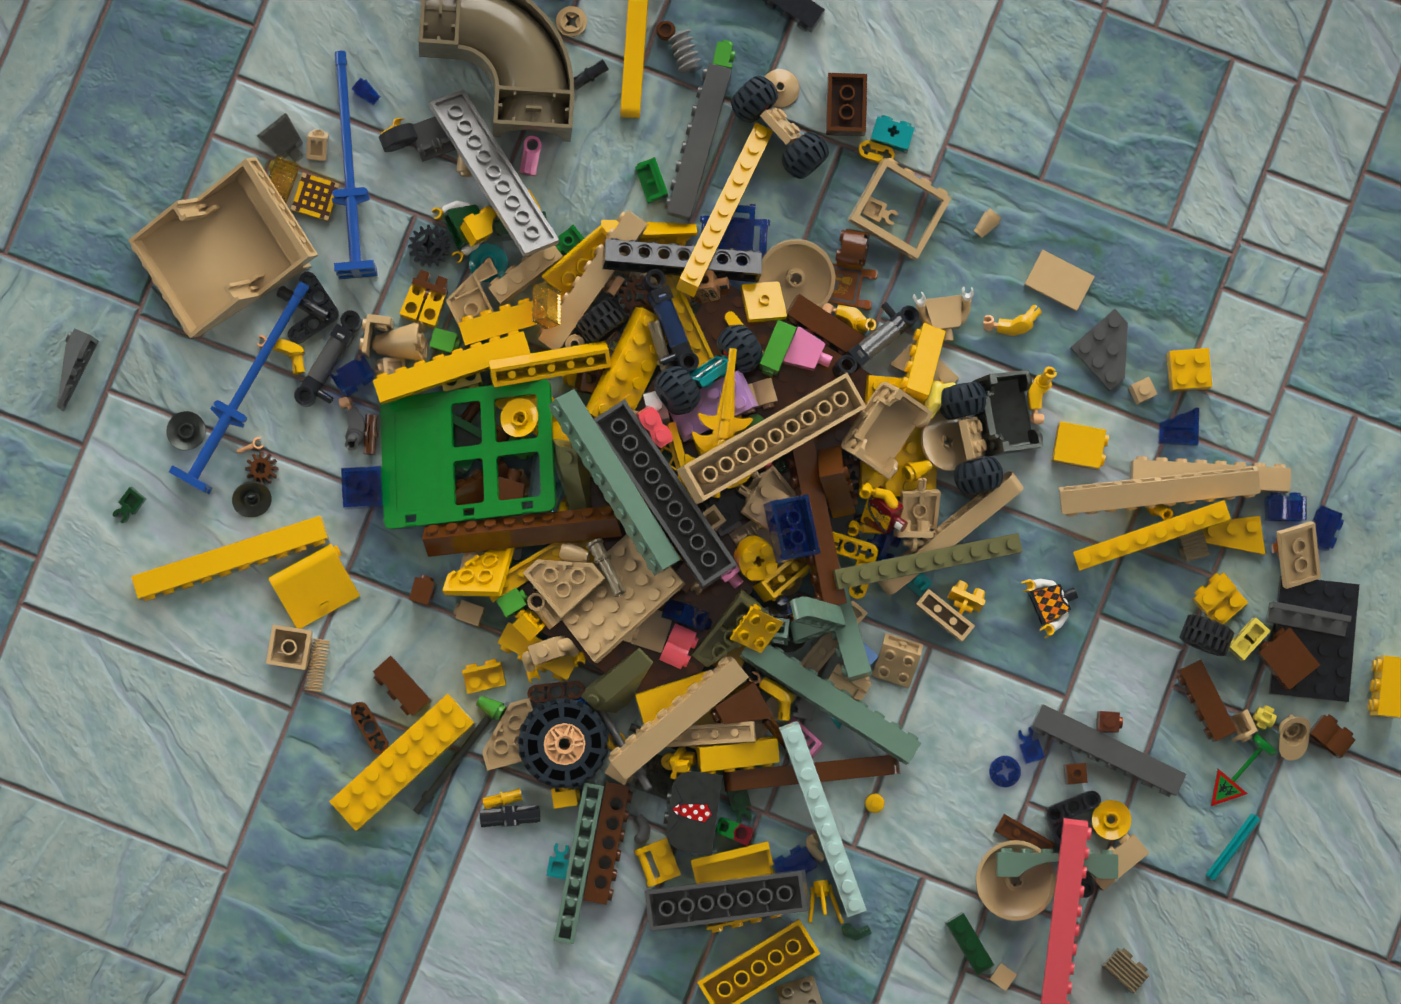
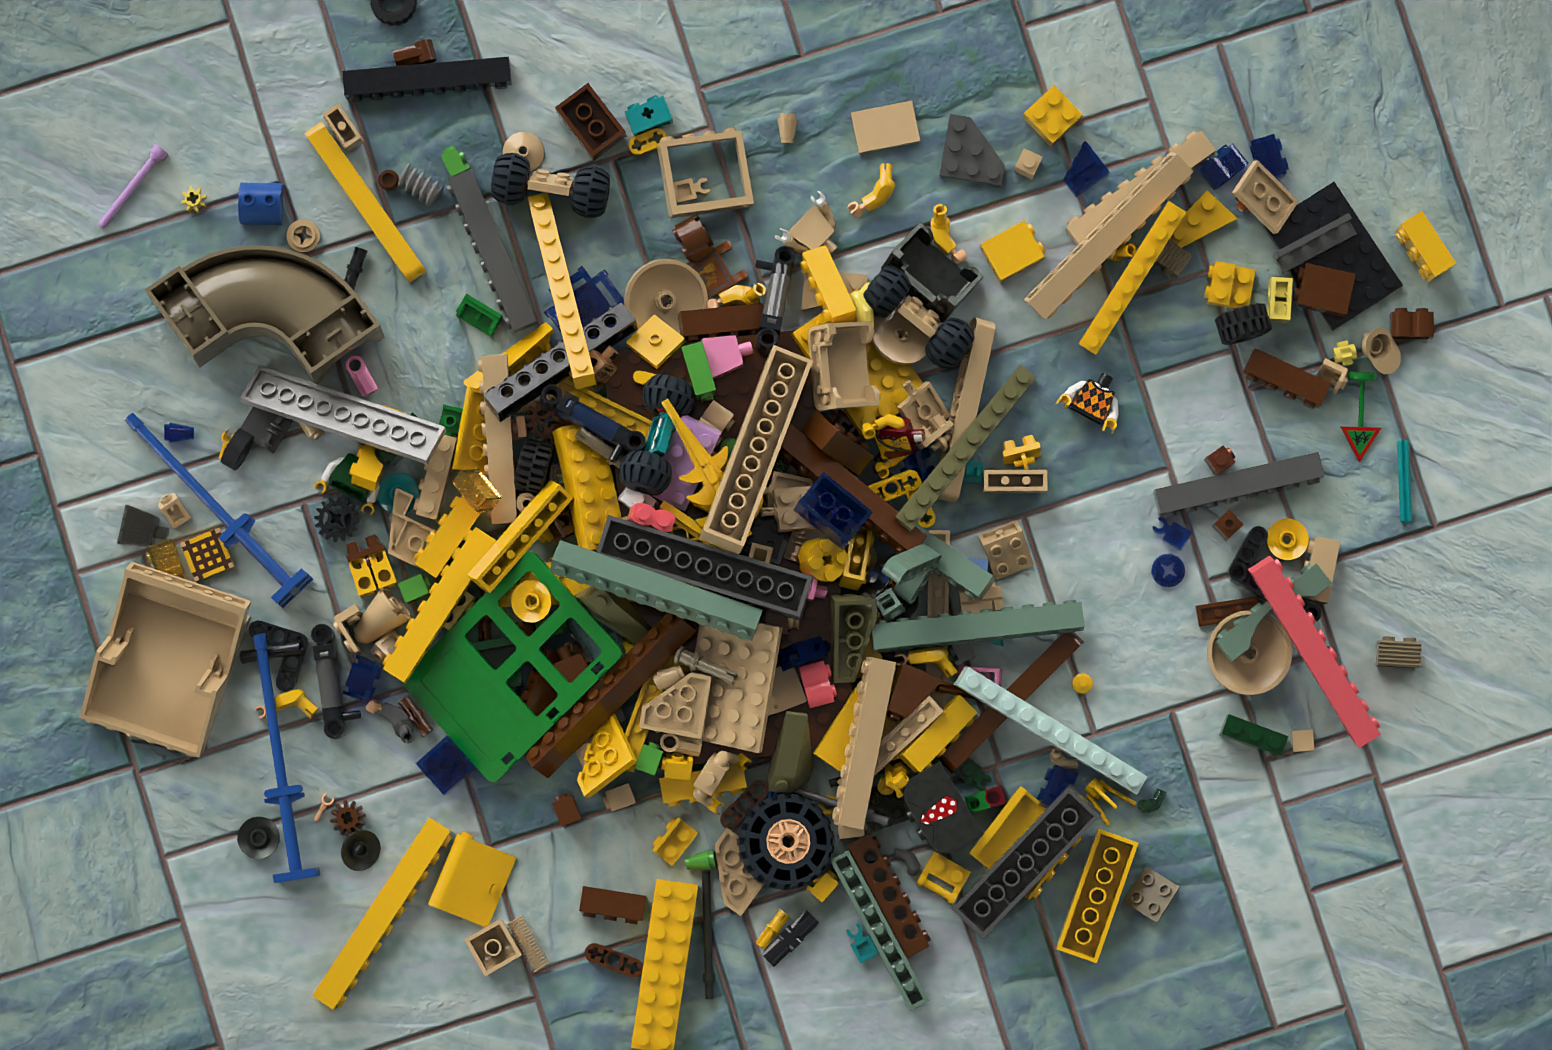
camera: 35 degrees left, 0 degrees up
dark grey wedge [57,328,99,411] -> none
dark green plate [112,487,147,523] -> none
yellow hinge [730,604,784,653] -> none
yellow cone [902,459,932,482] -> none

